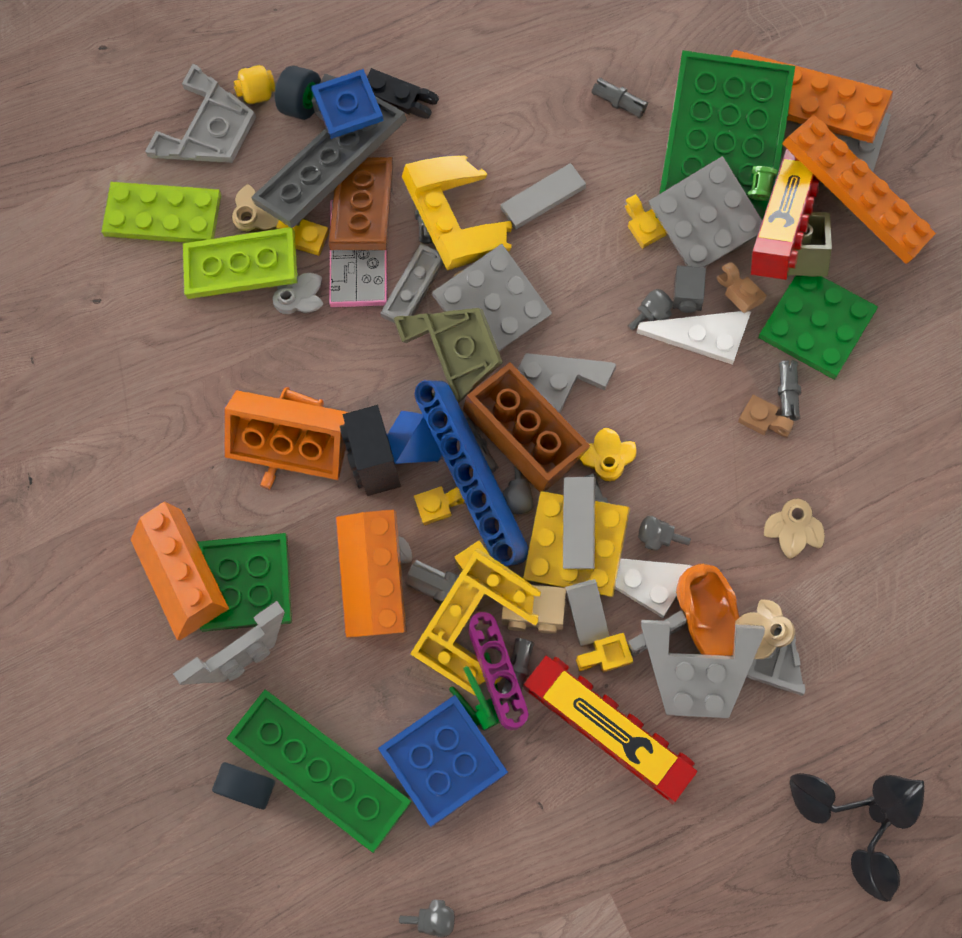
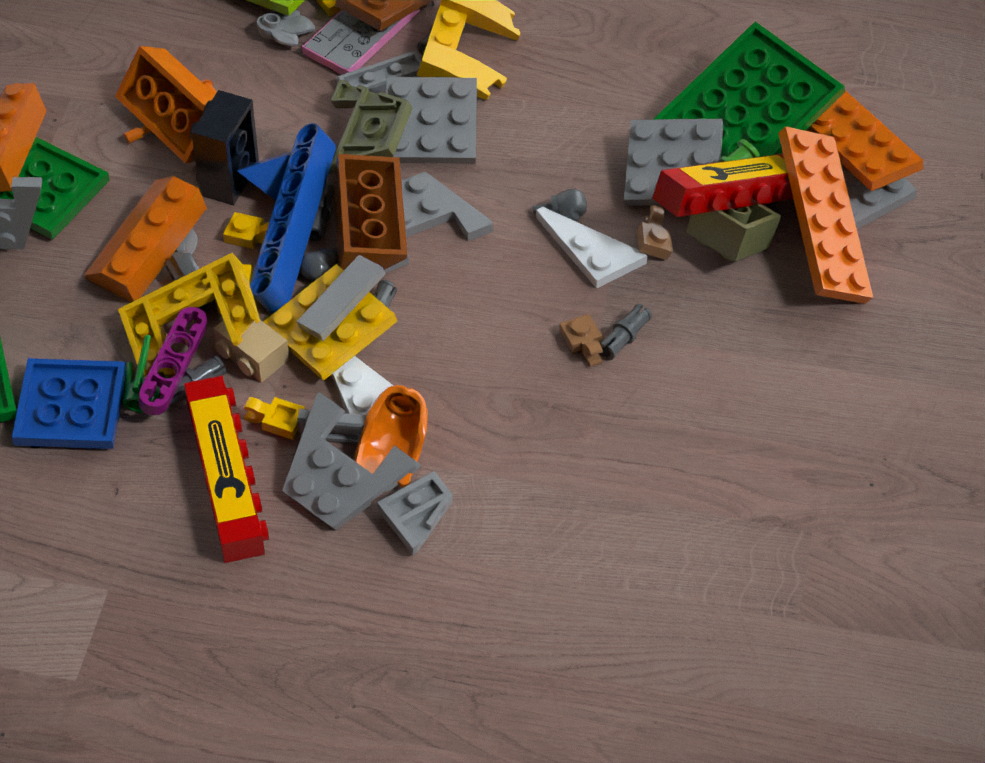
camera: 30 degrees right, 20 degrees down
light grey tile [500,163,586,230] -> none
light grey tile [565,579,610,646] -> none
yellow plate [580,428,636,481] -> none
dark grey pin [592,78,648,118] -> none
yellow plate [625,194,667,249] -> none
dark grey piece [638,516,691,550] -> none
dark grey brick [673,265,706,313] -> none
tan plate [735,600,795,659] -> none
green plate [758,275,878,380] -> none
tan plate [764,499,825,559] -> none
black plant [790,773,924,902] -> none

